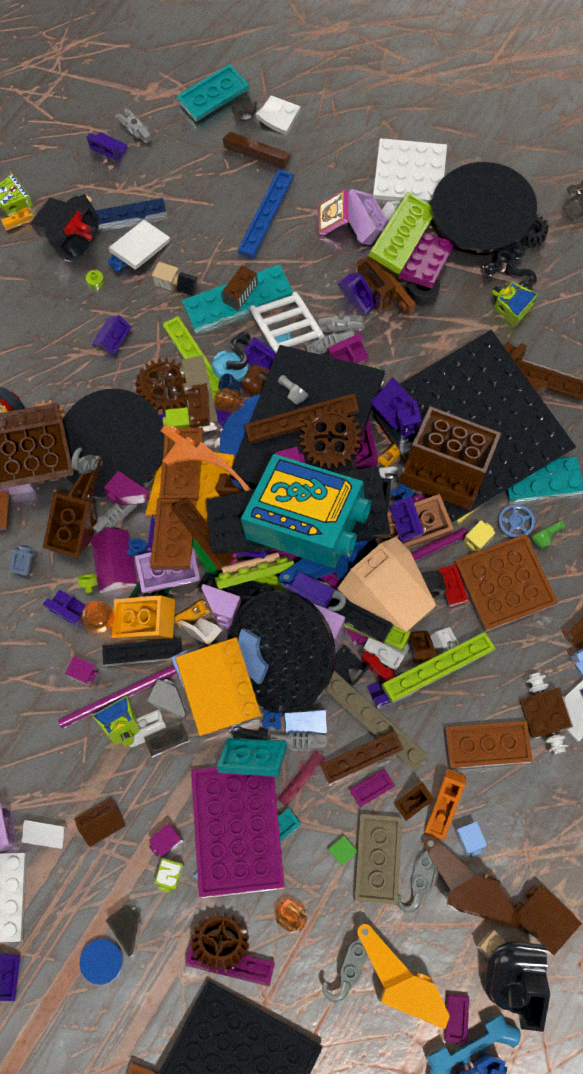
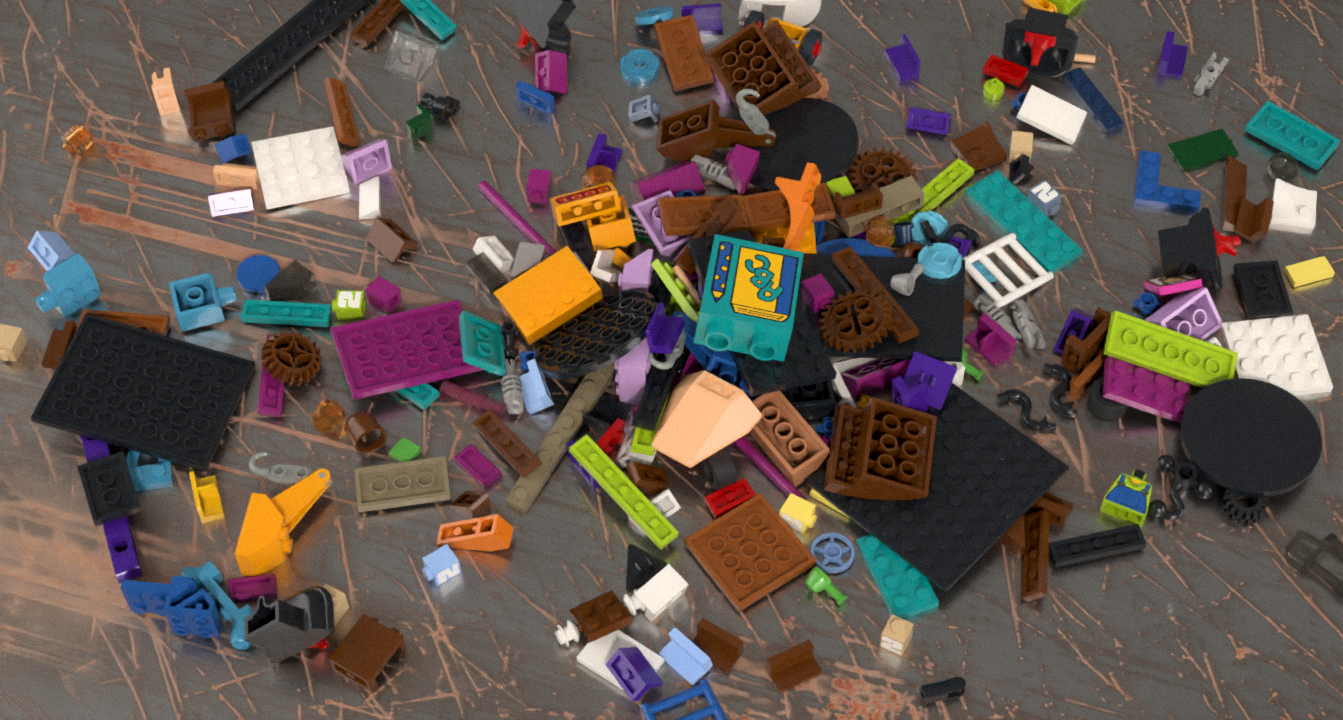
camera: 75 degrees right, 15 degrees down
lime tile [77,574,98,593] -> none
torso [93,696,140,746] -> none
reddish brown brick [222,265,258,311] -> none
blue tile [238,169,294,259] -> none
medium blue tile [238,628,269,684] -> none
dark purple hinge [389,496,424,543] -> none
reddish brown slope [397,836,521,929] -> none
dark orange plate [445,721,533,769] -> none
none -> dark azure hinge [169,273,237,332]
none -> yellow panel [189,471,225,524]
none -> teal plate [241,299,332,327]
none -> reddish brown helmet [345,412,386,453]
none -> light orange brick [549,182,621,226]
none -> black piece [626,544,673,591]
none -> white panel [634,564,688,622]
none -> dark purple panel [884,34,921,83]
none -> medium azure tile [918,243,962,279]
none -> reddish brown plate [949,121,1007,171]
none -> red plate [982,54,1029,87]
none -> black animal [997,389,1056,434]
none -> sand blue brick [1027,180,1062,216]
none -> black animal [1043,363,1078,418]
none -> black plate [1049,524,1147,568]
none -> blue plate [1133,292,1160,315]
none -> blue plate [1134,150,1201,213]
none -> black piece [1158,208,1241,291]
none -> dark green piece [1167,128,1239,172]
none -> reddish brown panel [1233,198,1274,244]
none -> black plate [1233,260,1293,320]
none -> light yellow tile [1284,256,1335,287]

